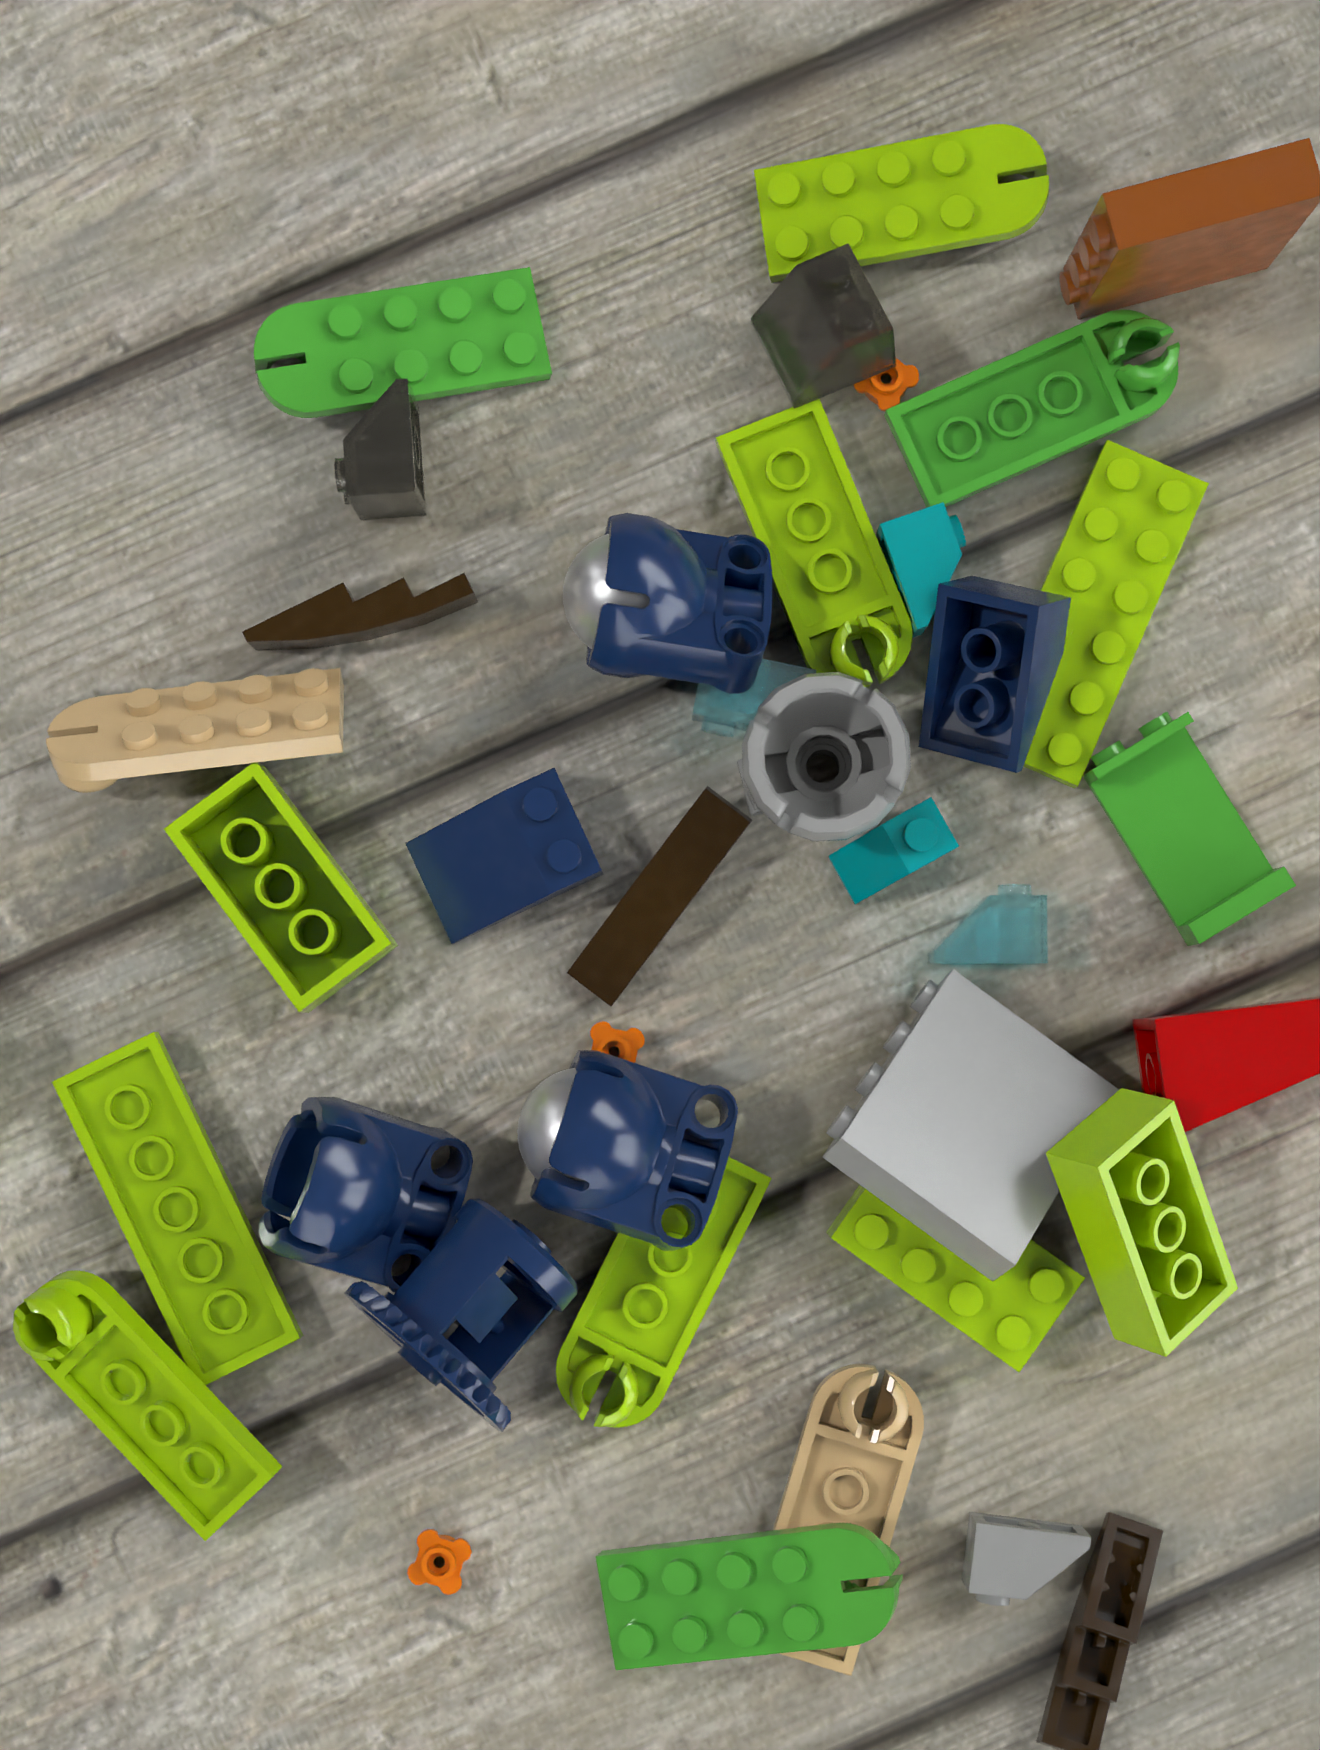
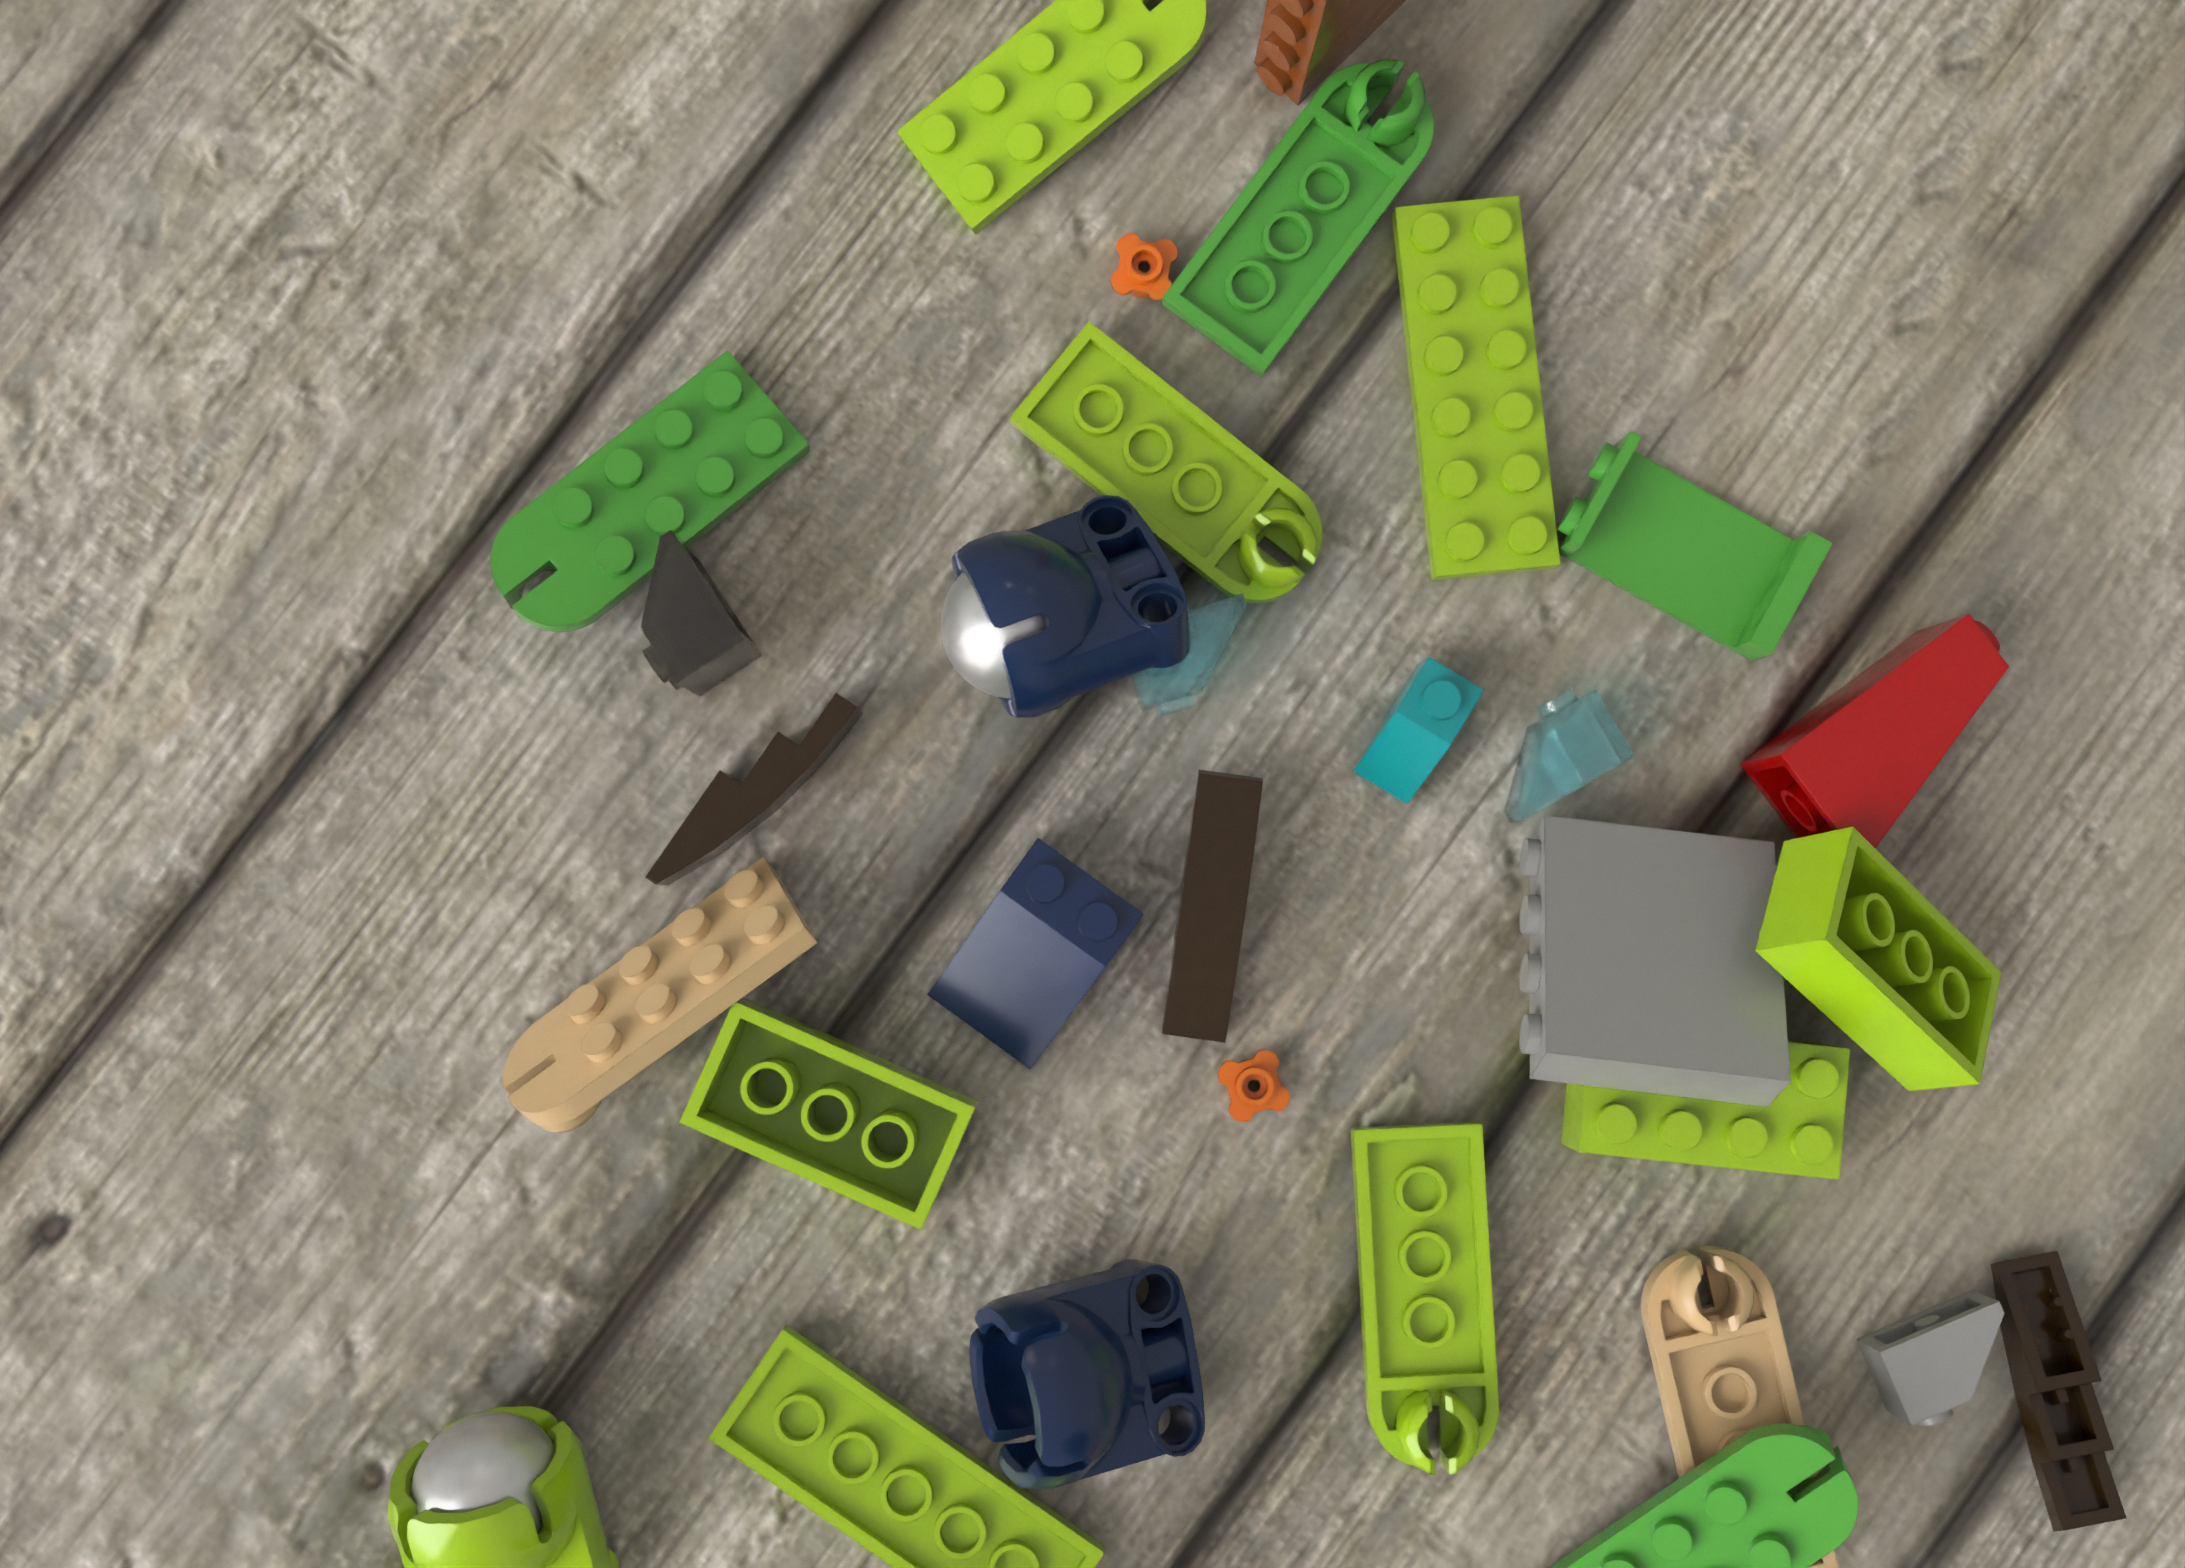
camera: 40 degrees left, 0 degrees up
dark blue piece [344,1198,577,1432] -> none
dark blue piece [517,1050,738,1251] -> none
light grey piece [737,672,911,842] -> none
clear smoke slope [751,243,896,409] -> none
teal slope [875,502,966,638] -> none
dark blue slope [918,576,1071,773] -> none

